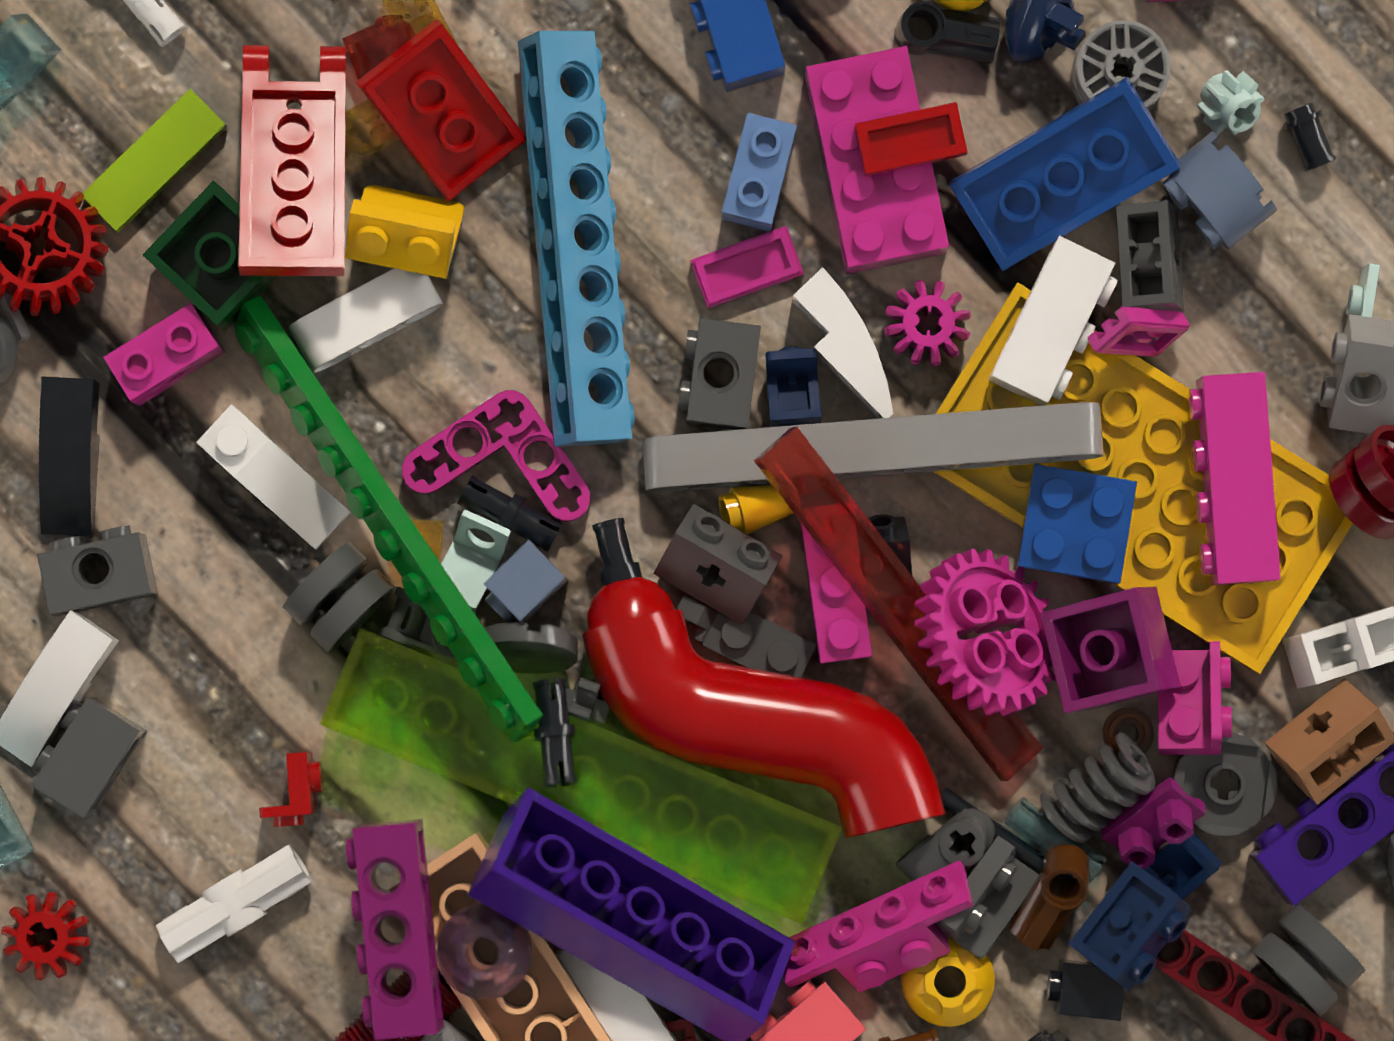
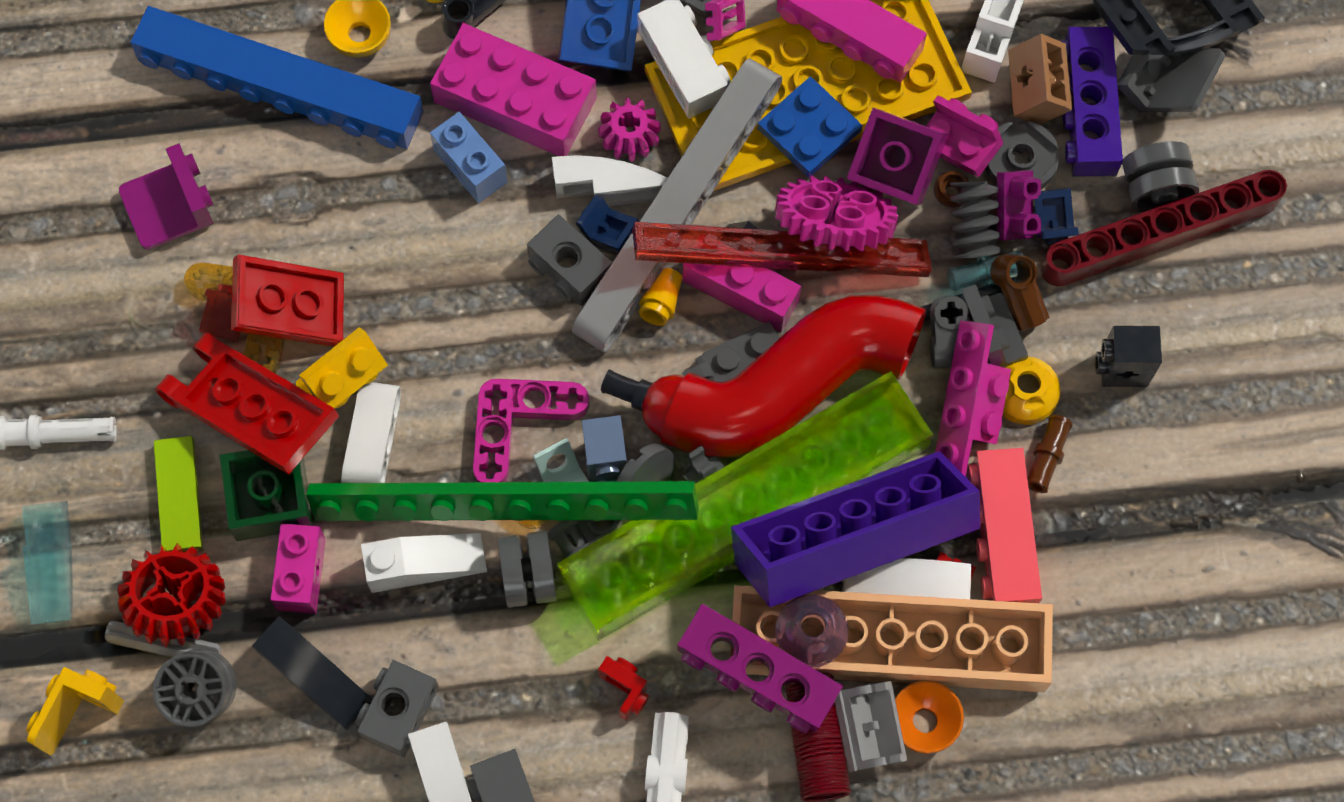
camera: 55 degrees left, 15 degrees down
black pin [457,475,563,552] -> none
dark azure brick [518,31,635,447] -> none
black pin [533,678,577,788] -> none
dark grey brick [653,504,783,625] -> none
dark pink tile [690,226,804,310] -> none
red tile [854,102,968,177] -> none
black brick [1047,959,1124,1021] -> none
dark blue bracket [1068,861,1192,991] -> none

